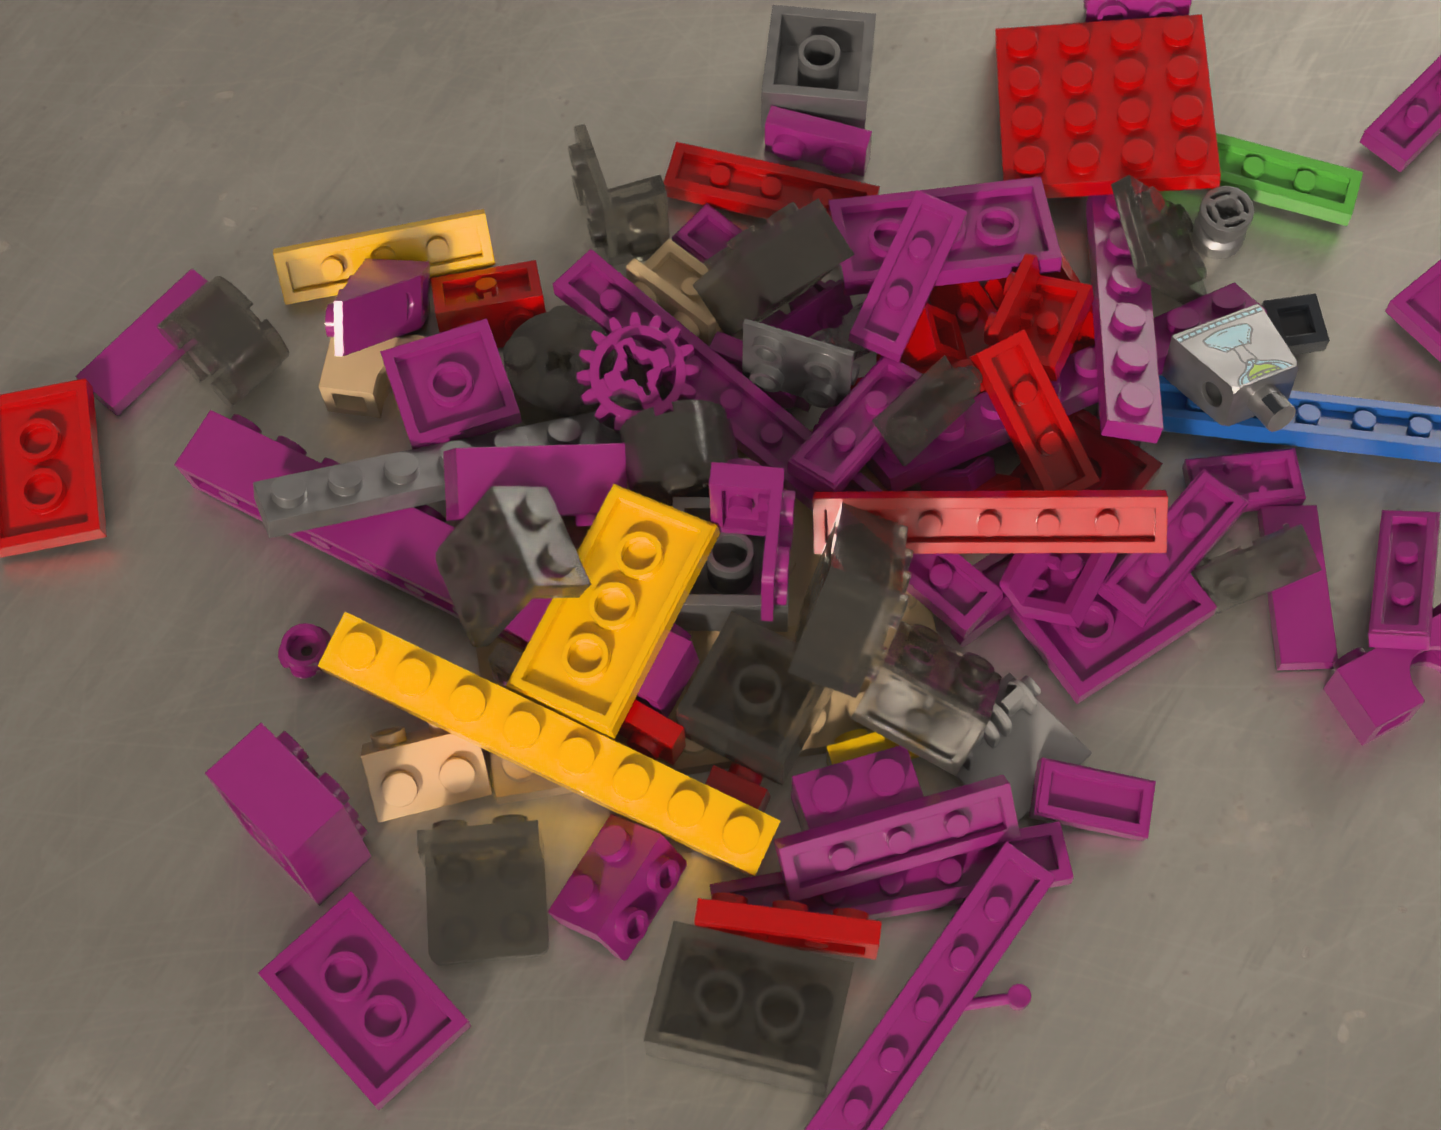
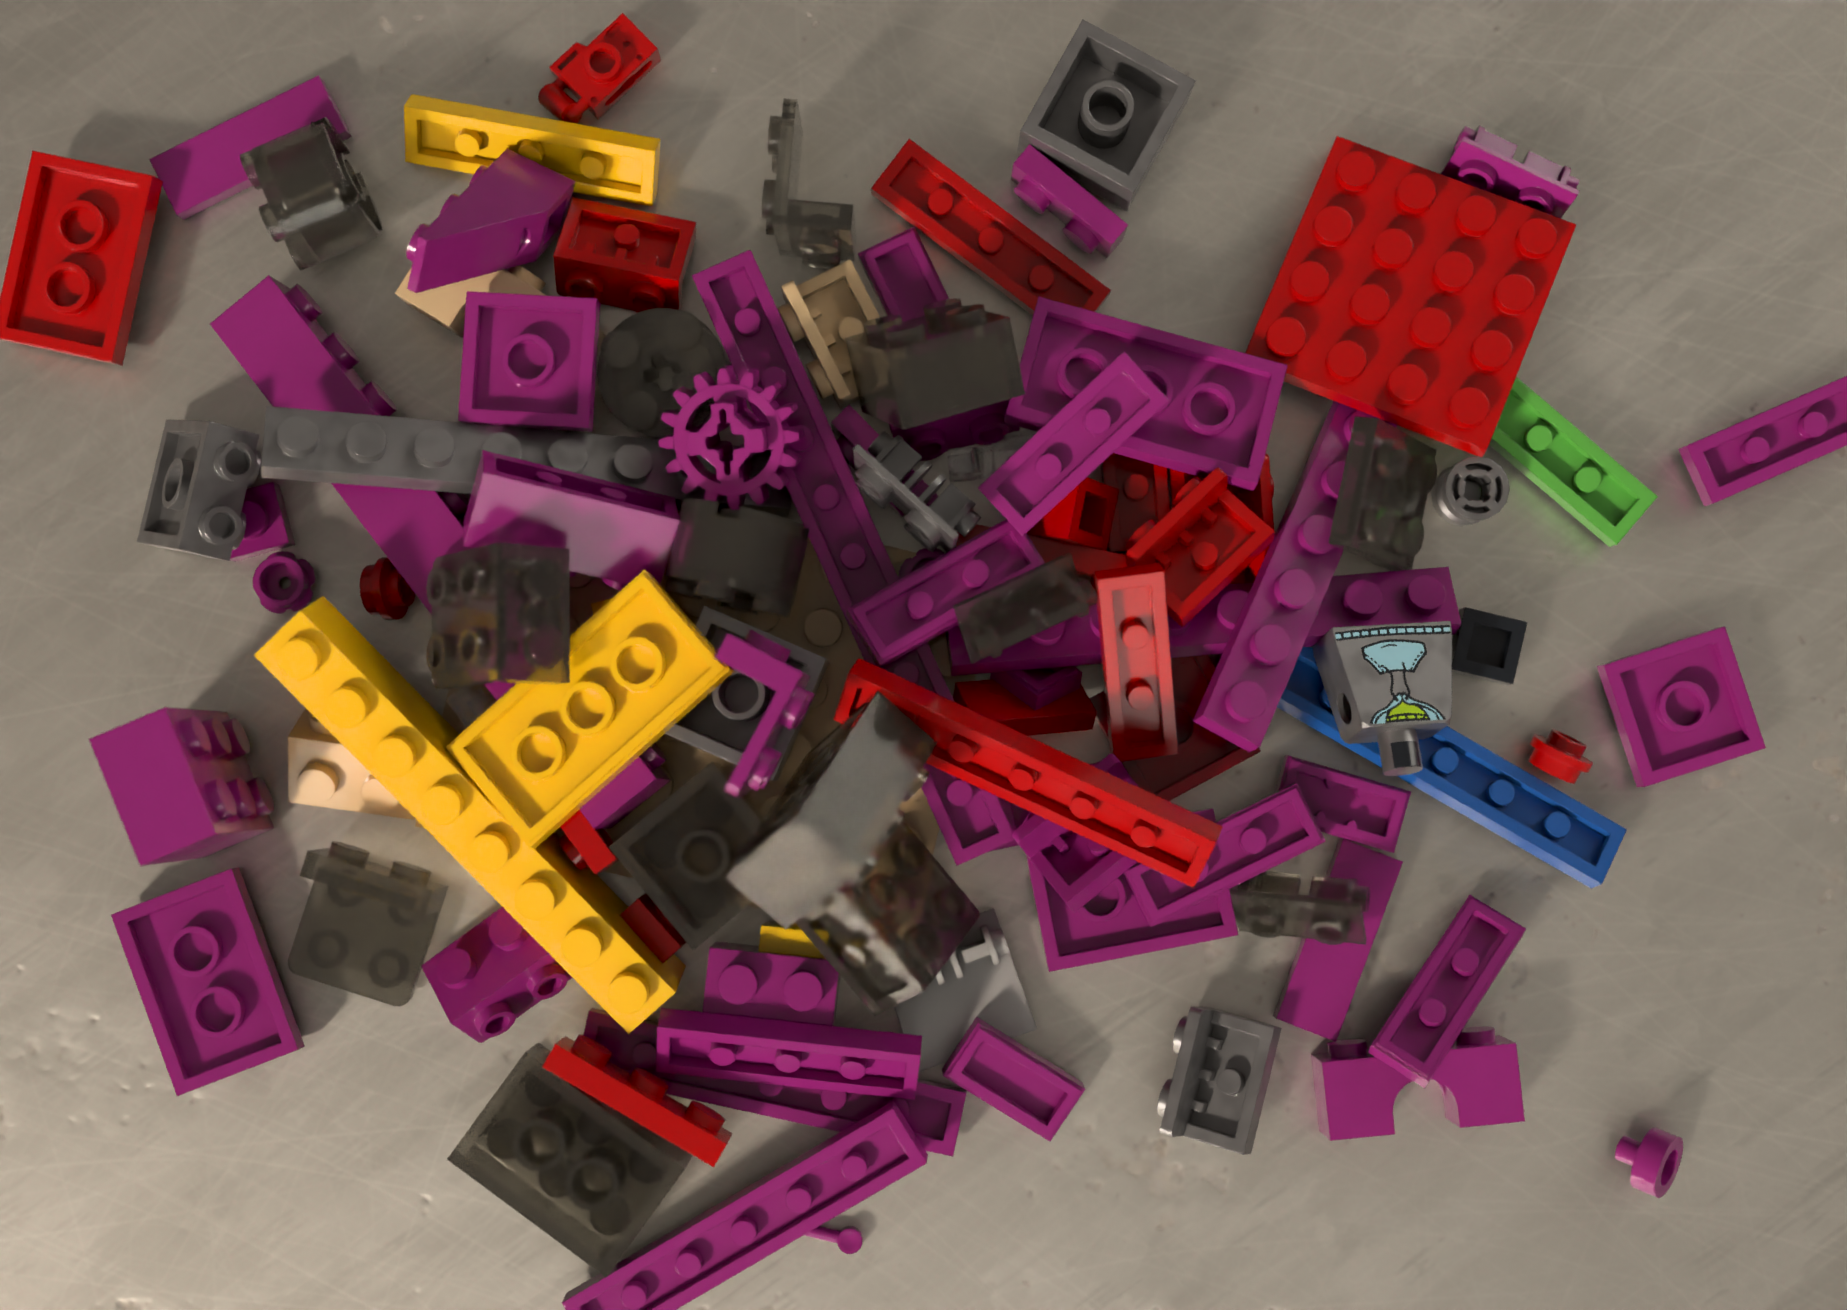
camera: 20 degrees right, 20 degrees up
none -> flat silver plate [137,419,261,561]
none -> magenta plate [230,482,296,562]
none -> red plate [359,557,415,621]
none -> red piece [538,13,661,124]
none -> flat silver bracket [1157,1006,1282,1155]
none -> red plate [1528,729,1593,784]

